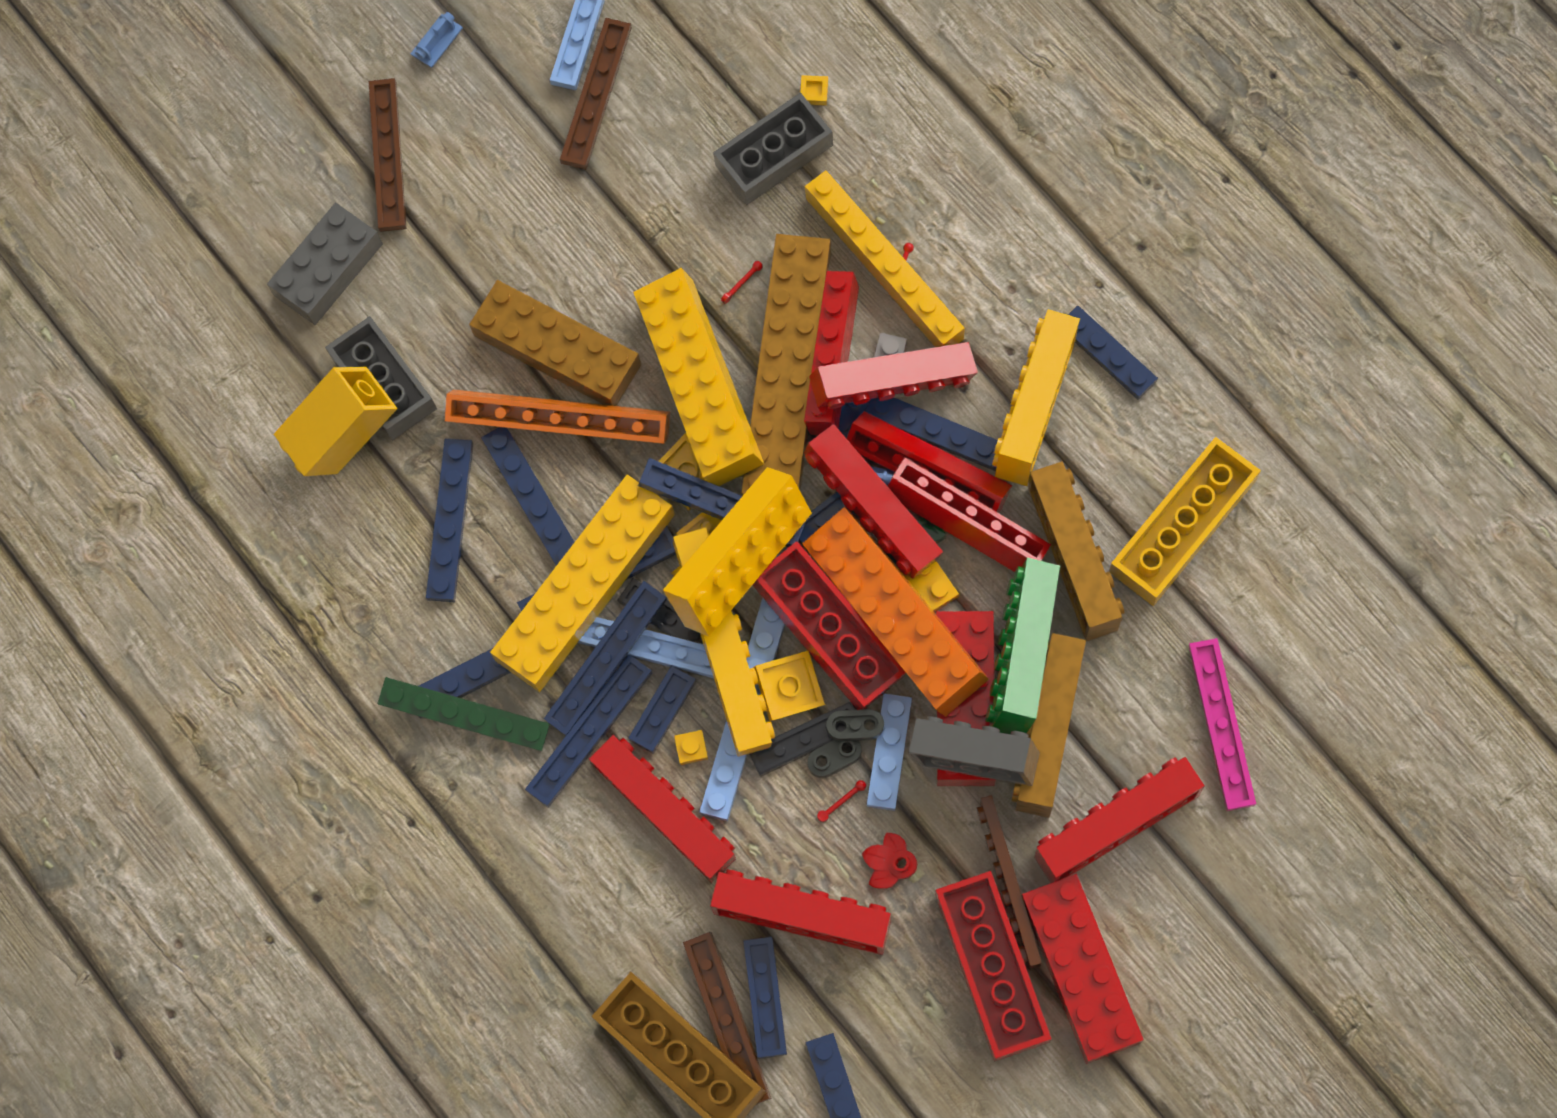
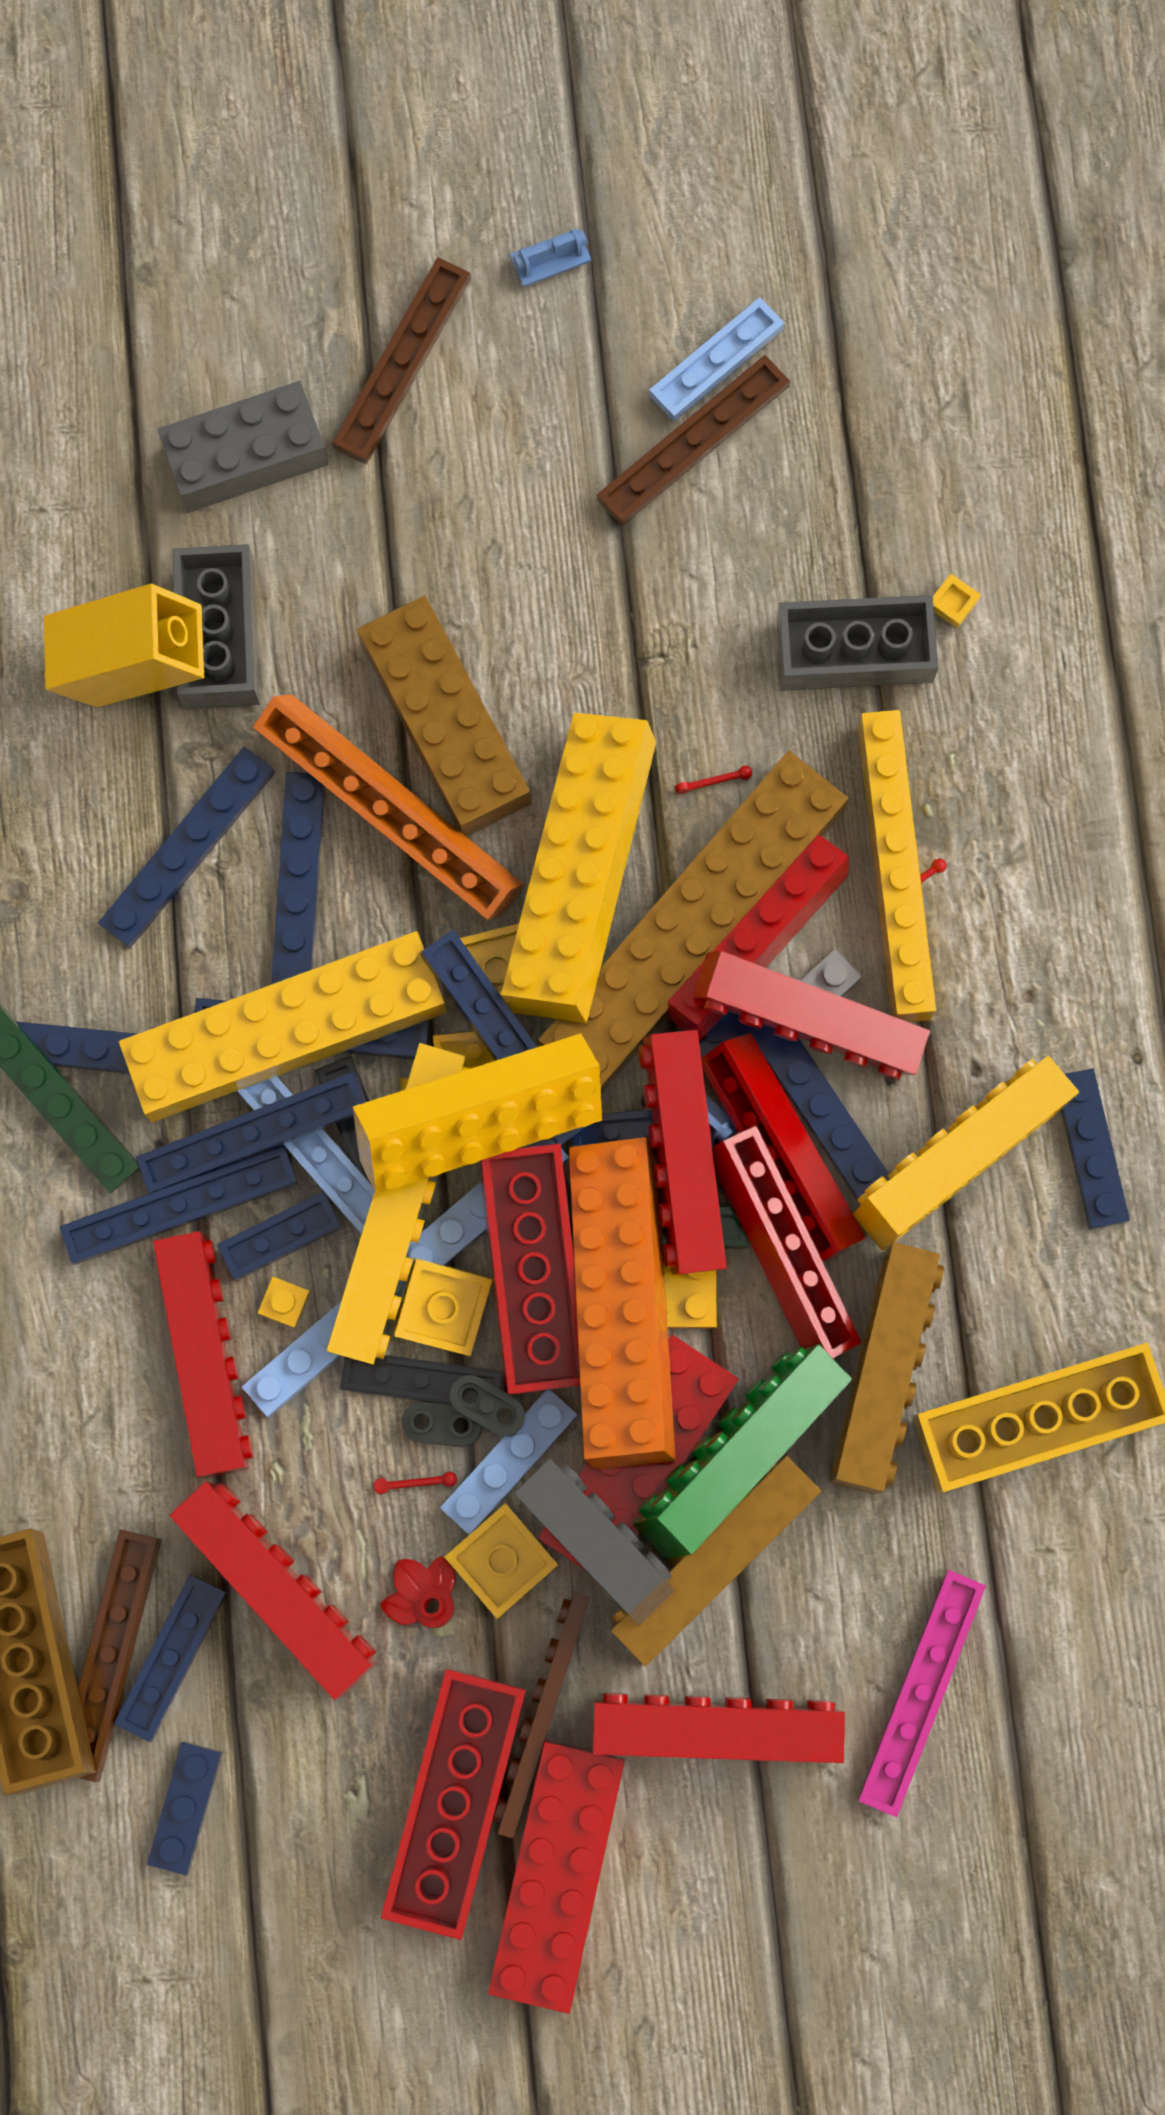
camera: 25 degrees right, 5 degrees up
none -> yellow plate [445,1503,558,1619]

